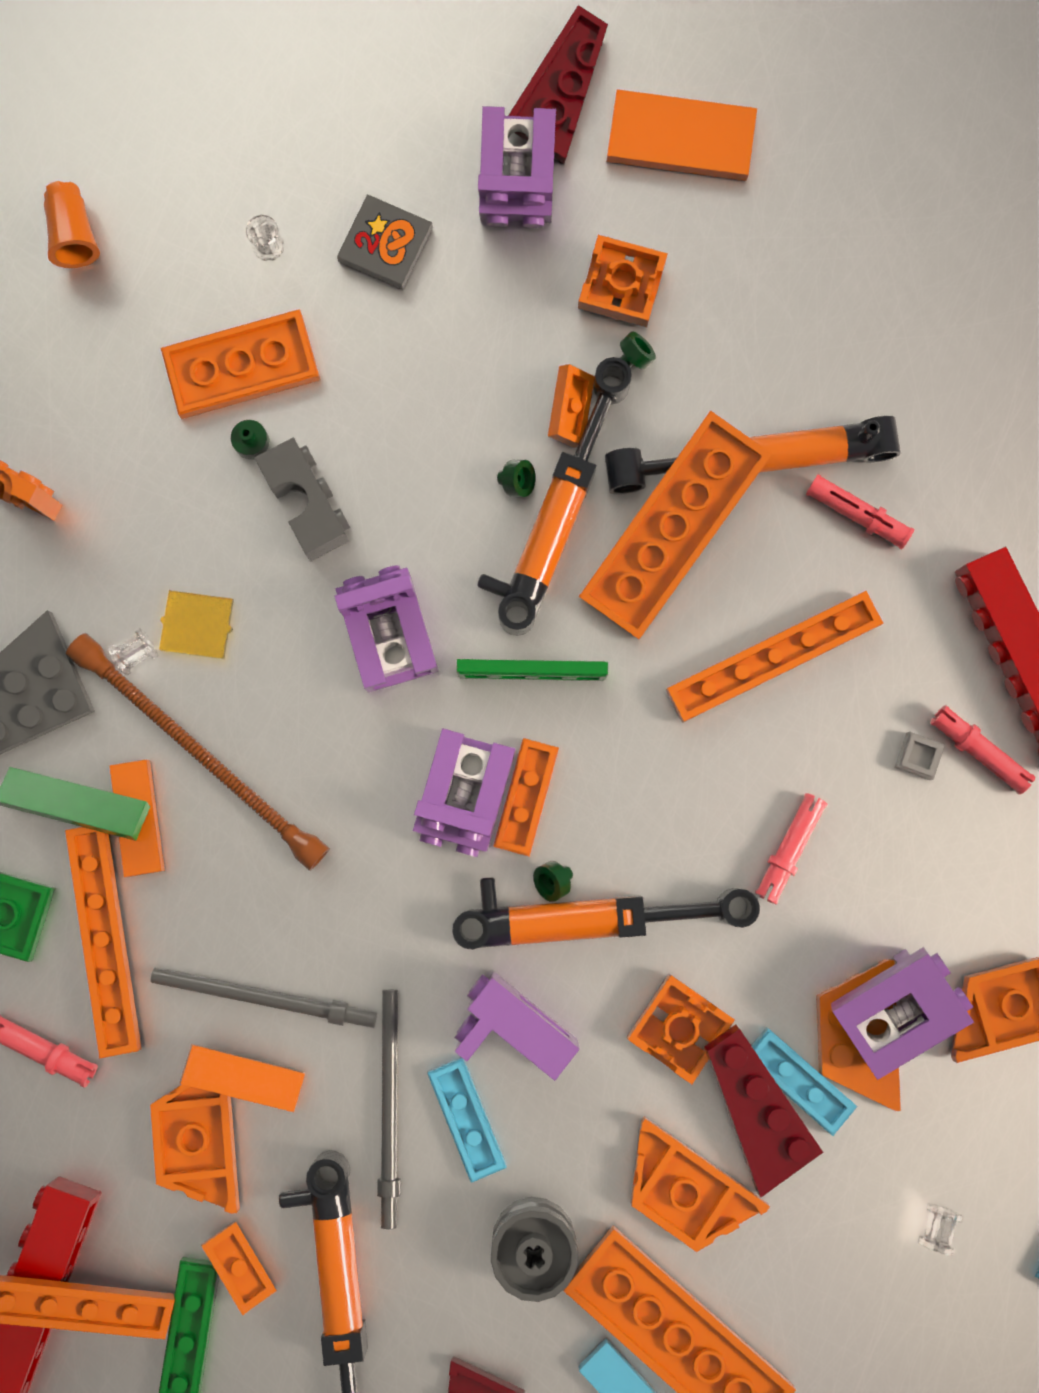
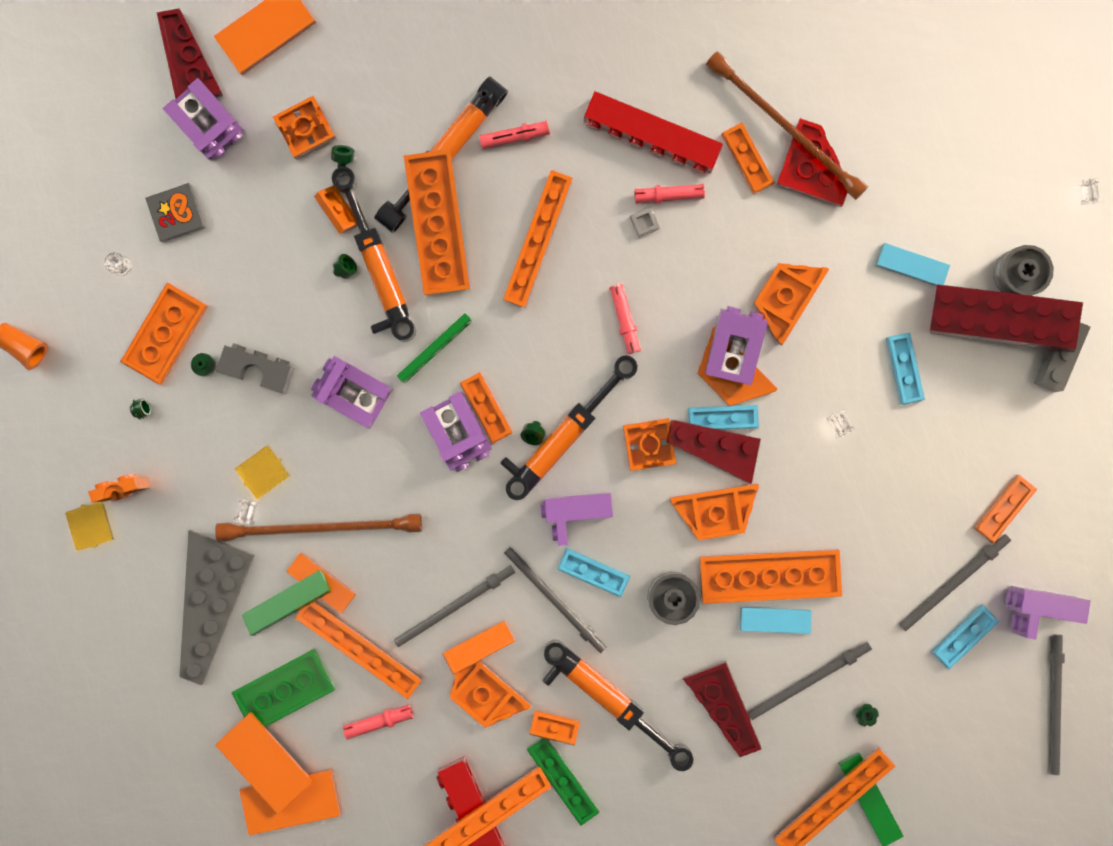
camera: 40 degrees left, 5 degrees up
none -> dark green plate [130,398,151,420]

